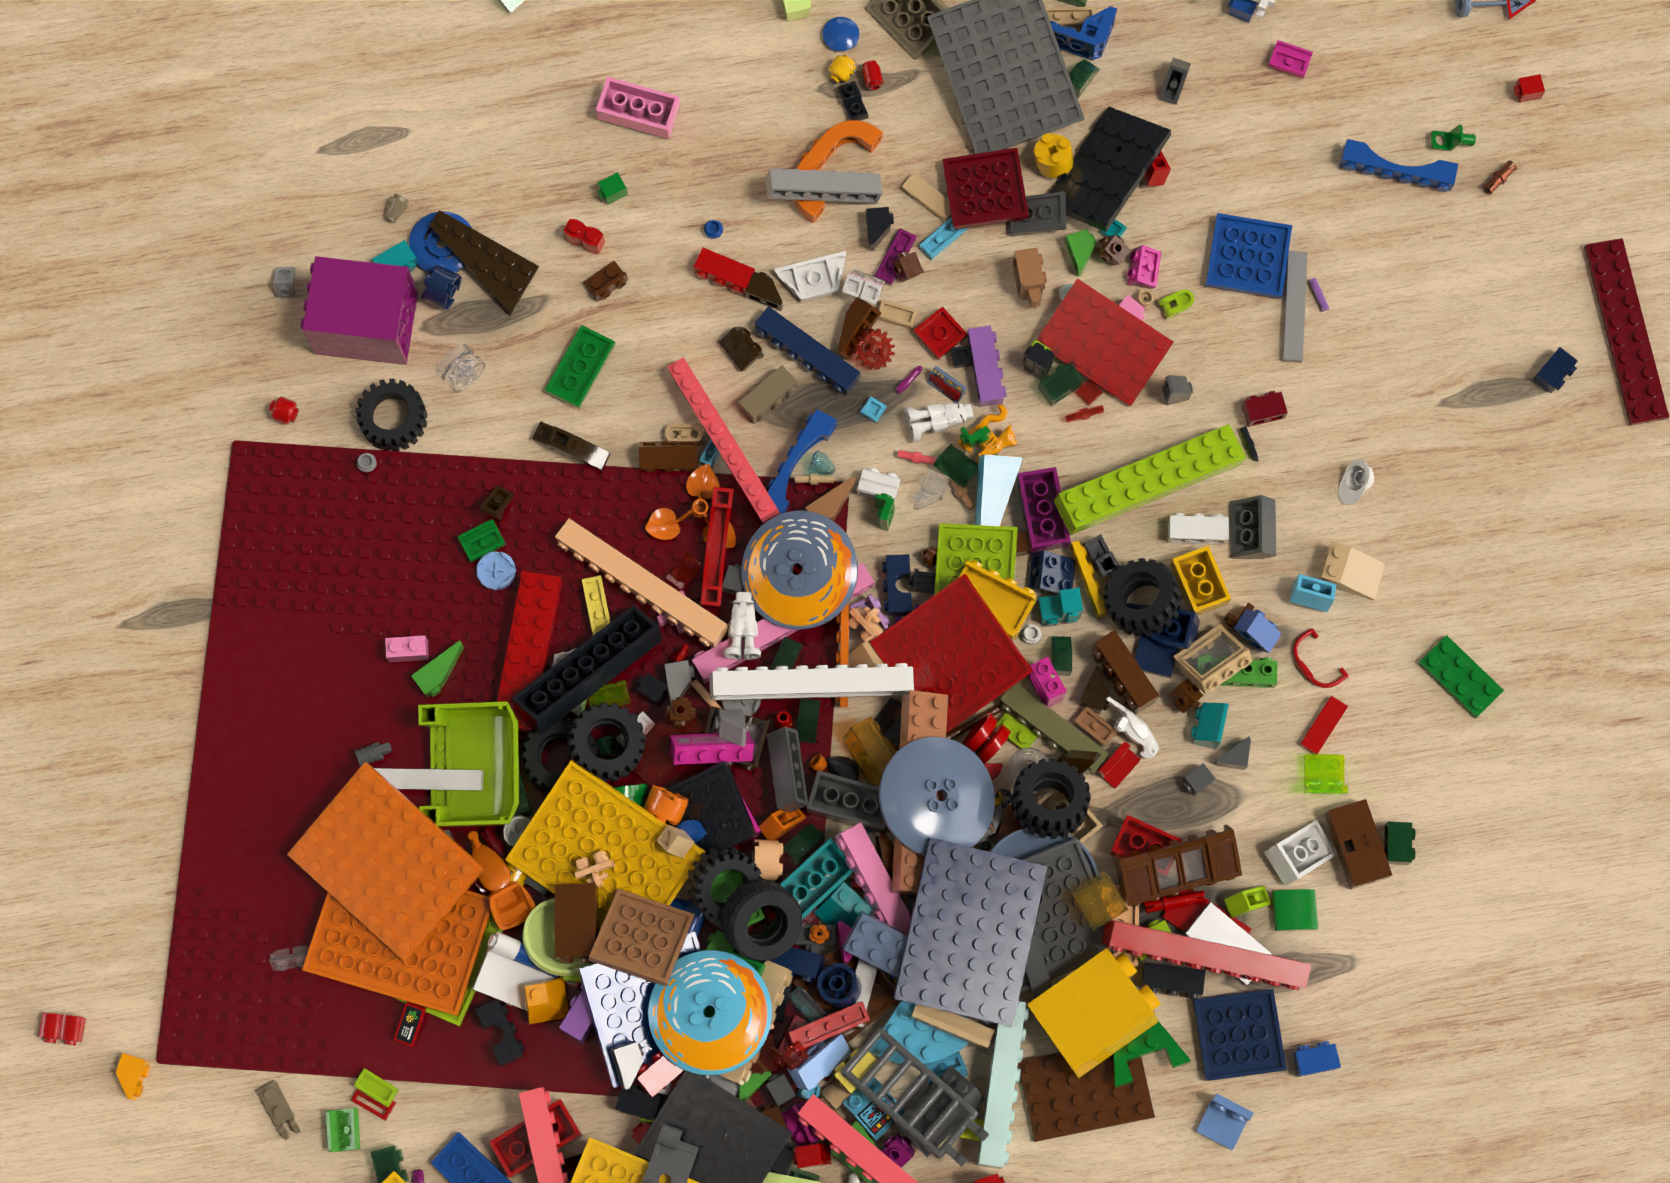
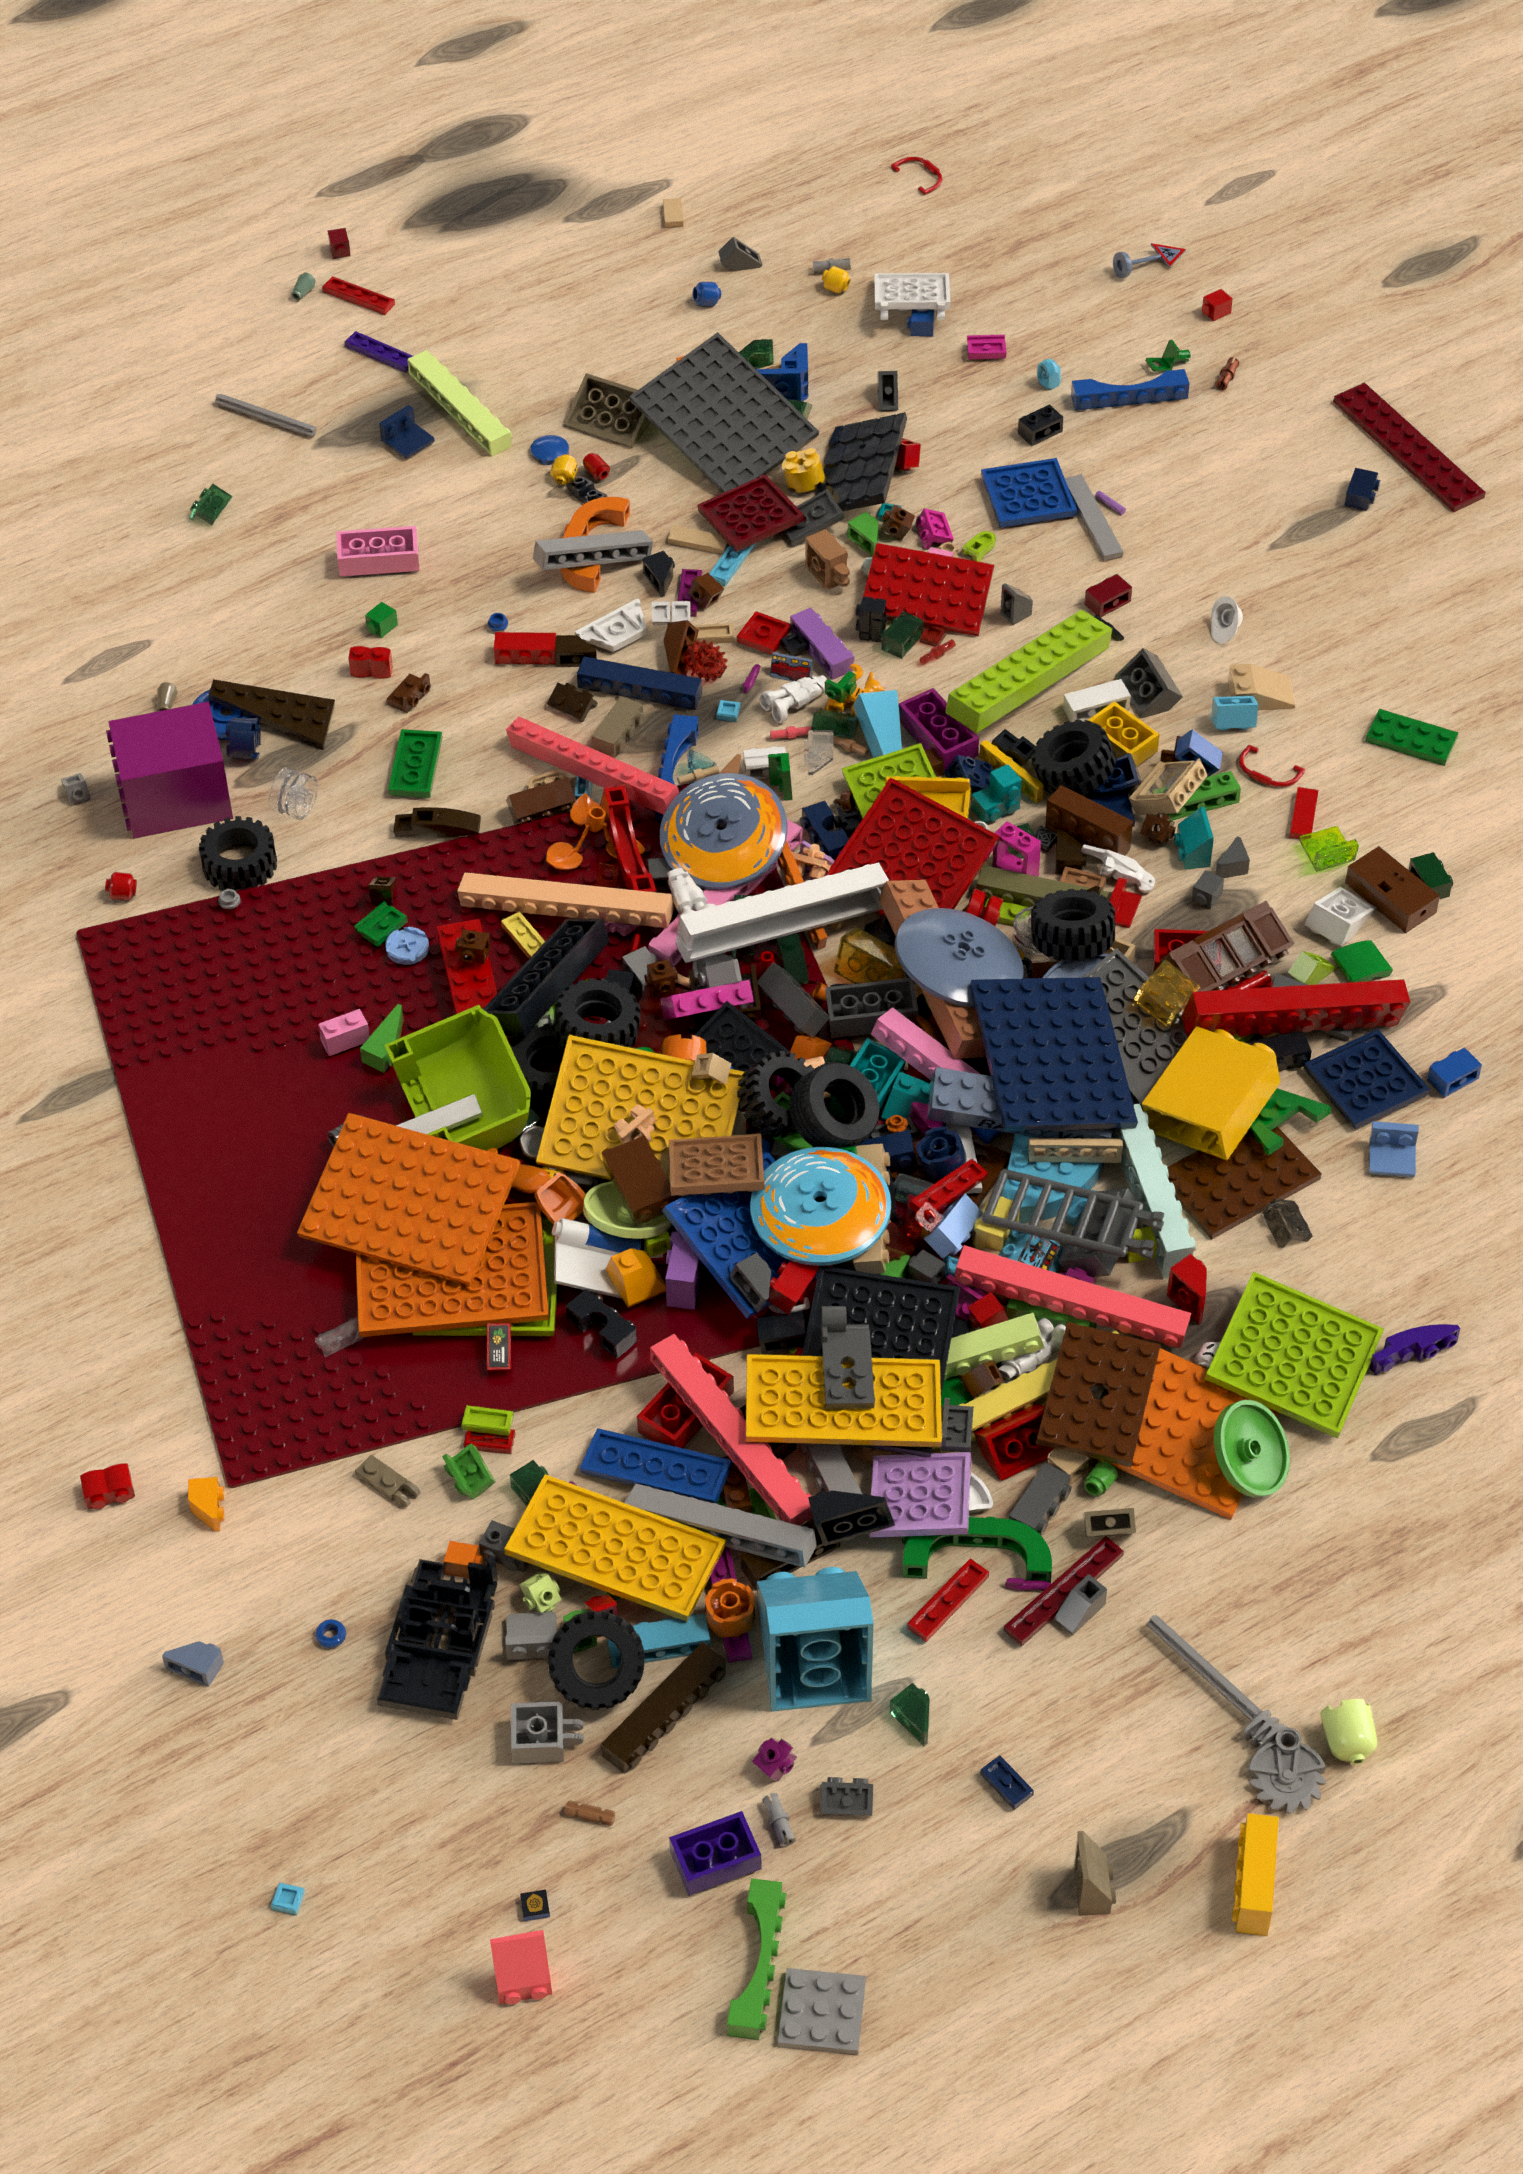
camera: 20 degrees left, 25 degrees down
none -> reddish brown brick [455,929,490,964]
none -> black brick [1018,404,1064,446]
none -> black tile [1032,826,1057,852]
none -> medium azure rock [1037,359,1061,390]
none -> clear smoke bracket [1262,1198,1313,1248]

